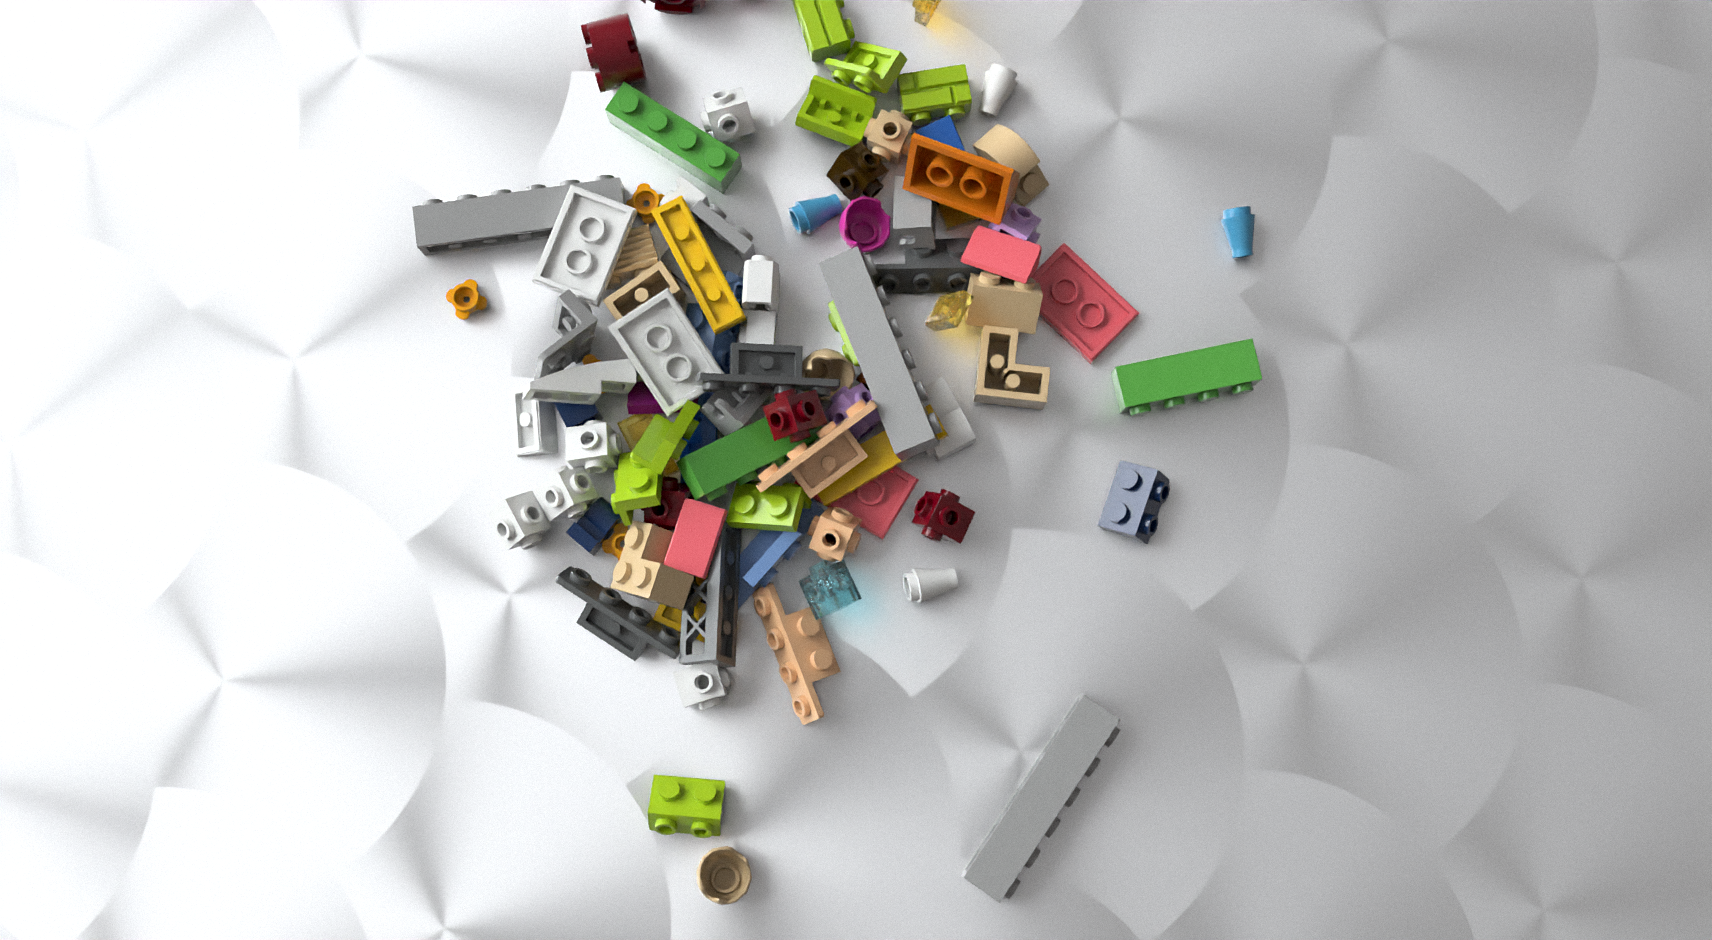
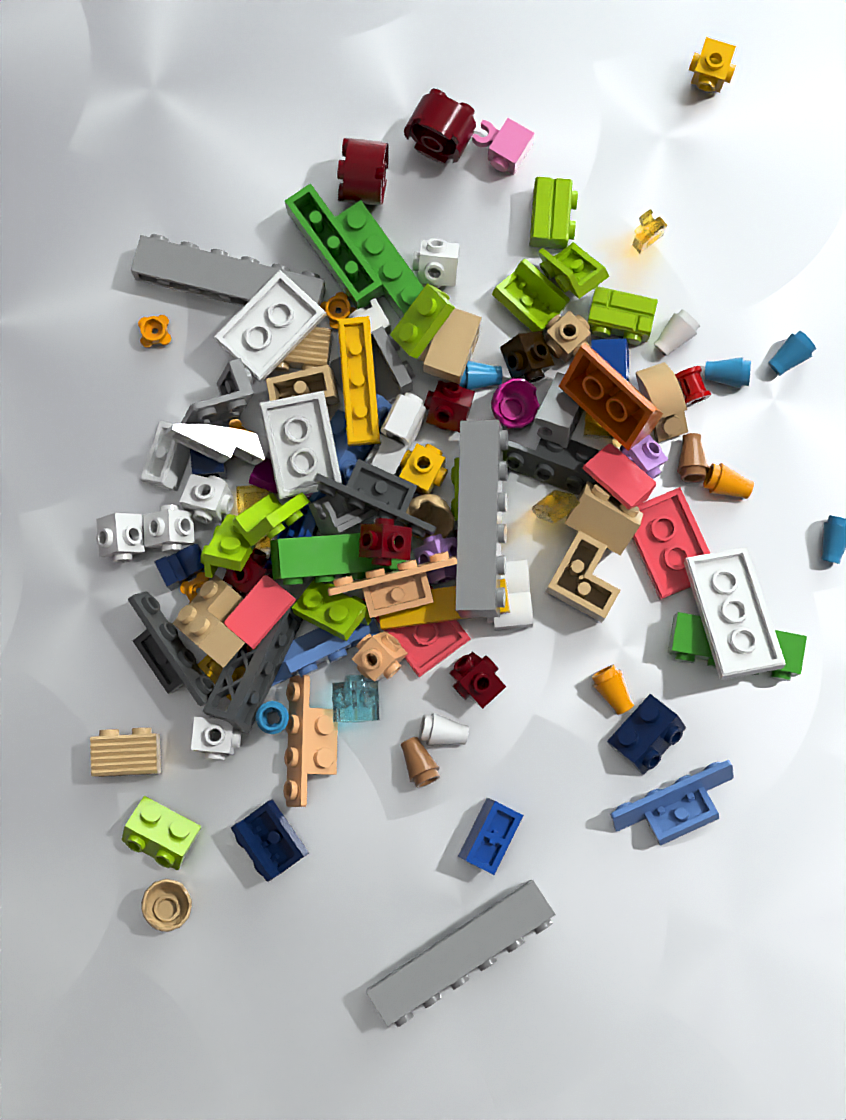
camera: 25 degrees right, 0 degrees up
none -> tan brick [90,728,161,777]
none -> dark blue bracket [231,799,309,882]
none -> dark azure cone [256,701,289,734]
none -> bright green brick [285,183,384,309]
none -> lime bracket [390,283,455,359]
none -> yellow brick [399,443,448,495]
none -> medium nougat cone [400,737,440,788]
none -> tan brick [419,308,482,385]
none -> dark red brick [424,380,475,433]
none -> blue hinge [458,798,524,875]
none -> light orange cone [592,664,634,715]
none -> medium blue bracket [610,760,734,846]
none -> red bush [675,366,711,406]
none -> medium nougat cone [677,433,709,483]
none -> white tile [684,547,786,680]
none -> light orange cone [703,463,754,499]
none -> dark azure cone [705,357,751,389]
none -> dark azure cone [768,330,817,376]

